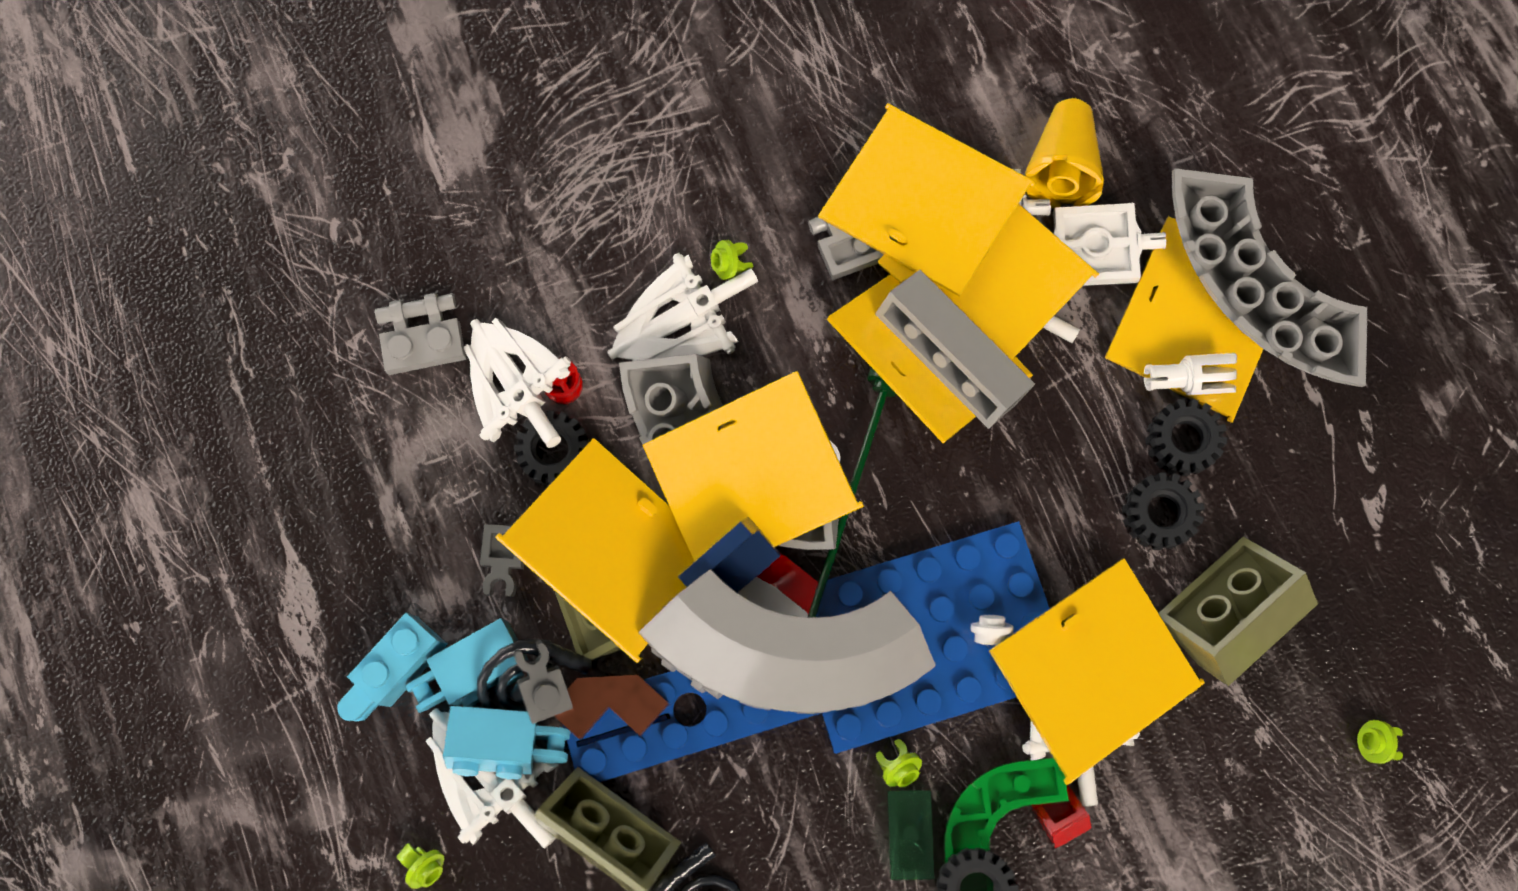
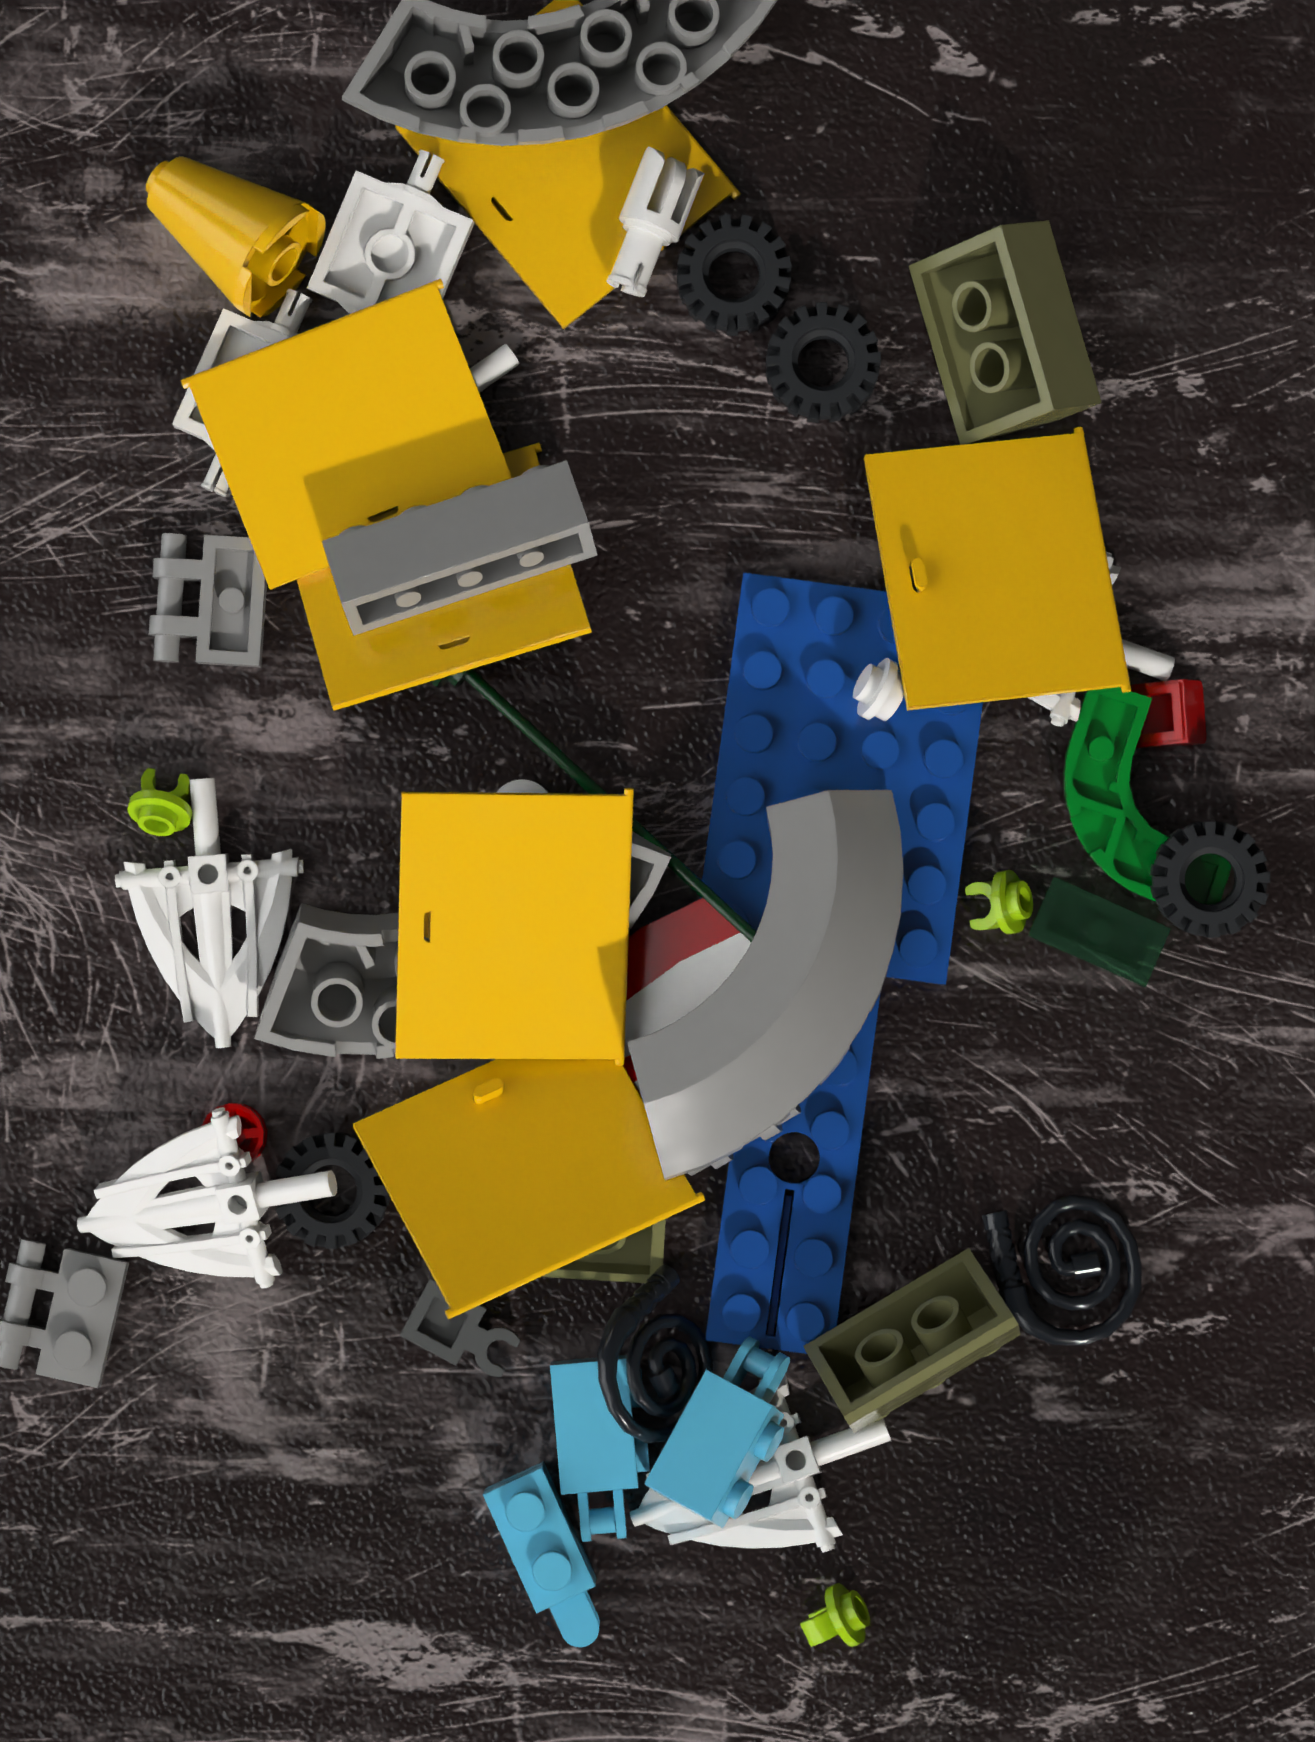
camera: 65 degrees left, 10 degrees up
dark grey plate [514,640,573,724] -> none
copper tile [555,675,669,739] -> none
dark blue panel [678,517,781,593] -> none
yellow piece [818,103,1036,297] -> none
lime plate [1357,720,1403,764] -> none

